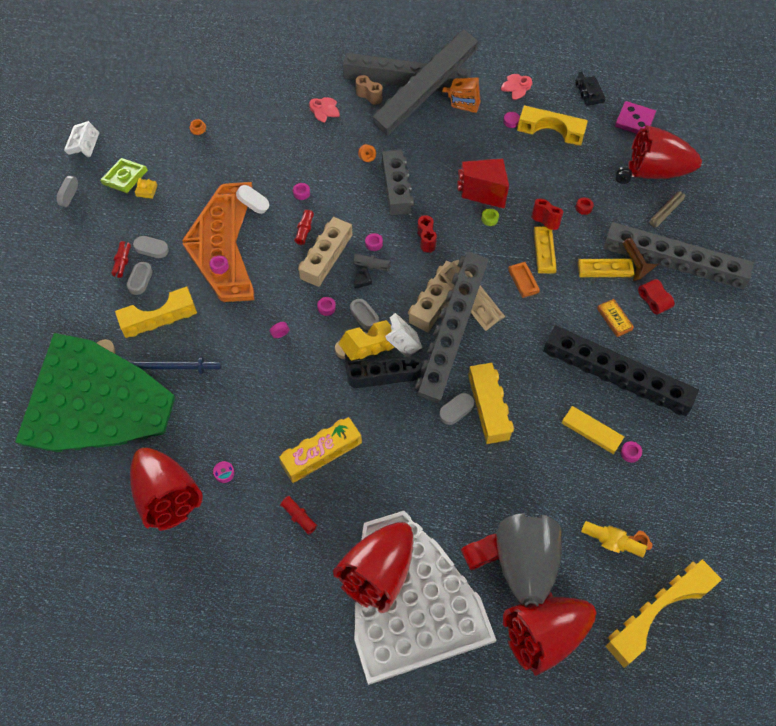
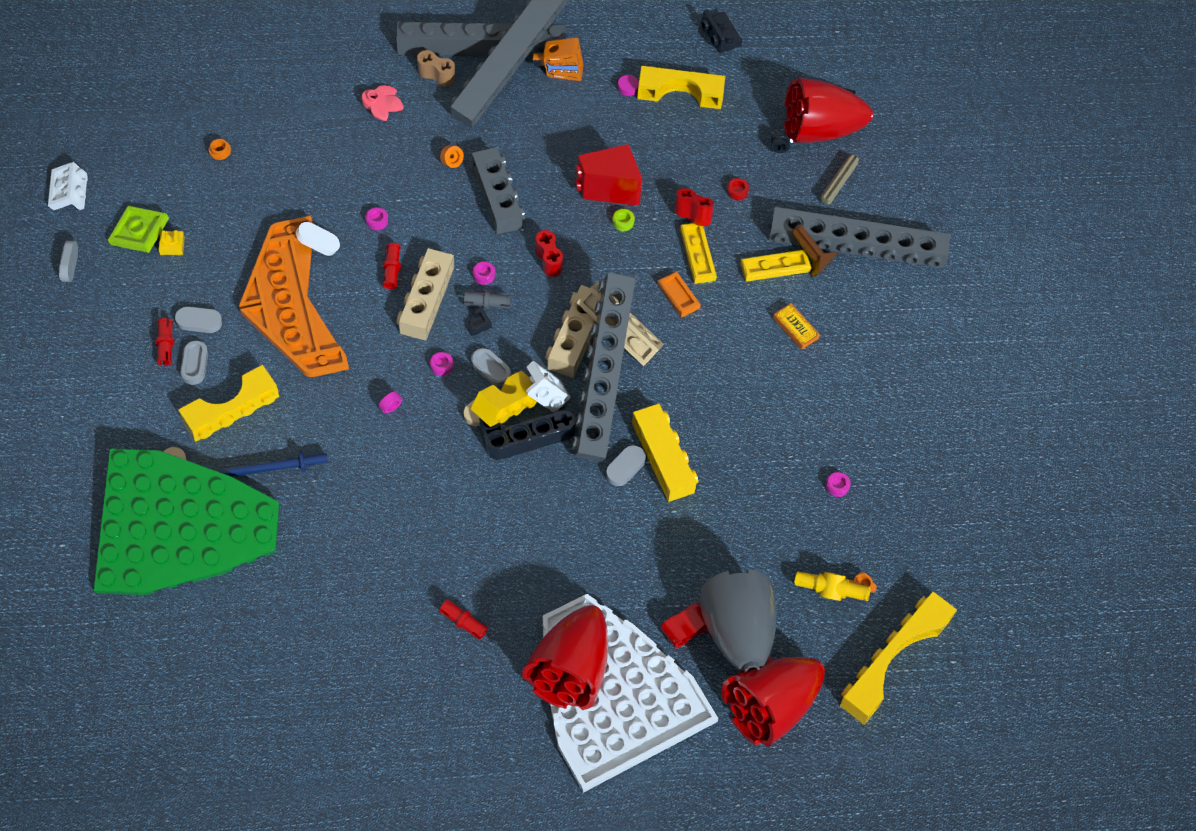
camera: 15 degrees left, 0 degrees up
red cylinder [130,448,203,531] -> none
dark pink tile [209,256,229,274] -> none
tile [213,461,235,483] -> none
yellow brick [279,417,362,483] -> none
coral plate [501,74,532,100] -> none
black brick [543,325,699,417] -> none
yellow tile [562,406,624,454] -> none
dark pink tile [615,101,656,134] -> none
red axle [638,279,675,315] -> none

